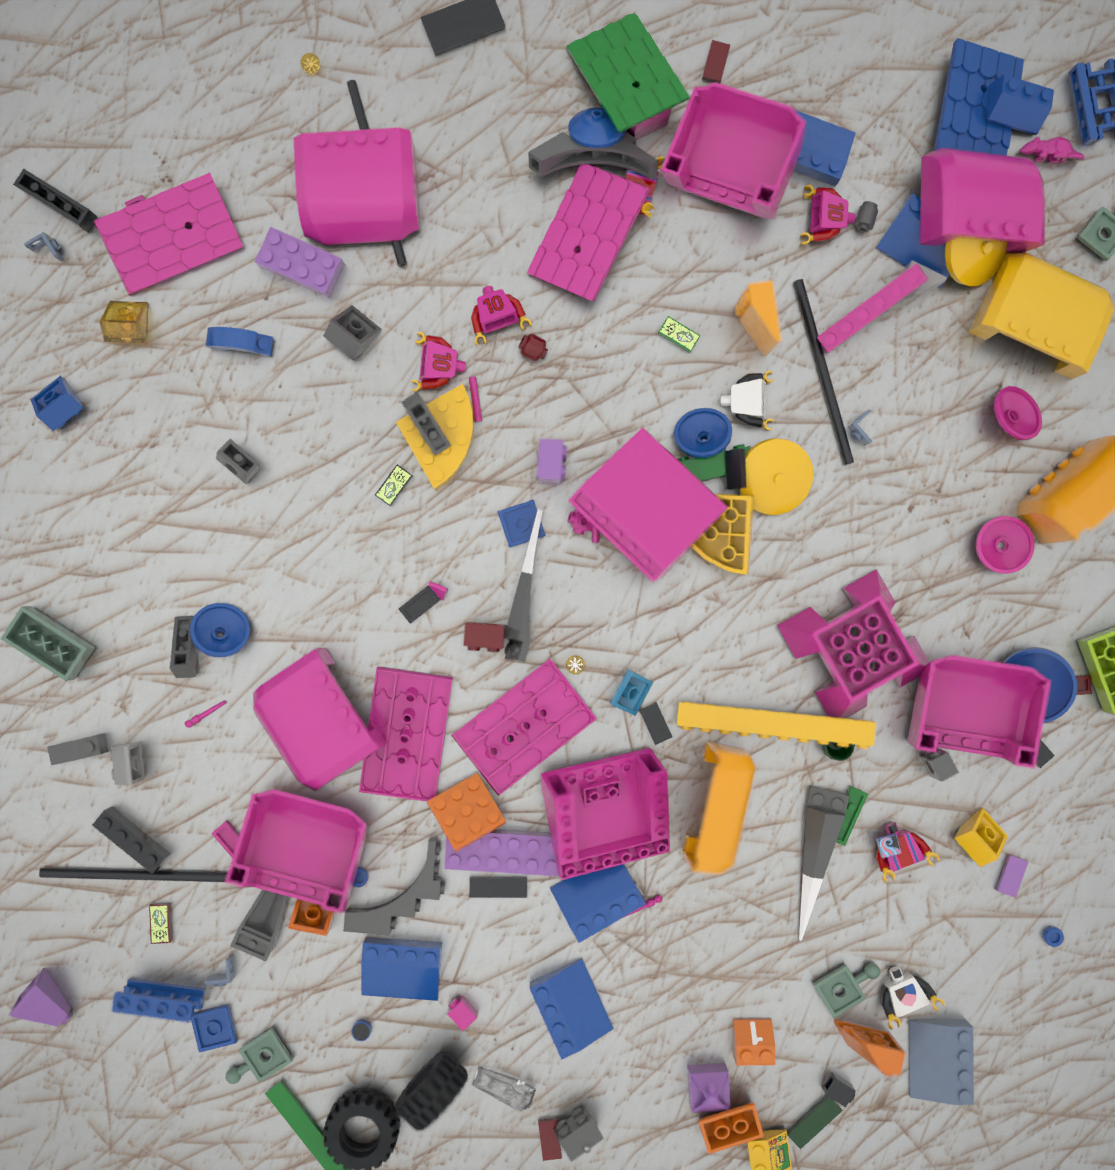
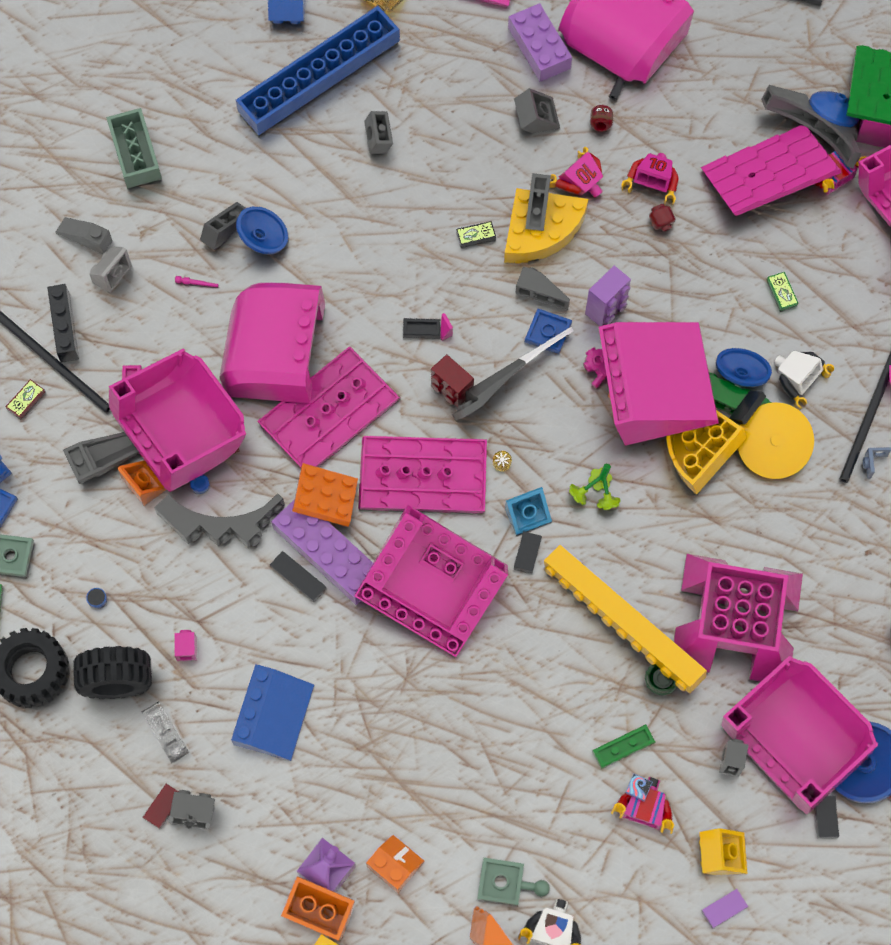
camera: 40 degrees right, 20 degrees down
sand blue bracket [204,955,235,987] -> none
blue arch [205,327,273,356] -> none
blue slope [361,937,442,1001] -> none
dark pink piece [469,377,482,422] -> none
blue slope [550,864,646,943] -> none
dark pink piece [623,895,663,918] -> none
light orange slope [682,740,756,874] -> none
light orange slope [735,281,781,356] -> none
dark grey plate [799,786,849,941] -> none
none -> blue brick [236,6,400,135]
none -> dark grey slope [516,266,570,310]
none -> lime plant [569,463,621,510]
none -> dark red head [590,105,614,132]

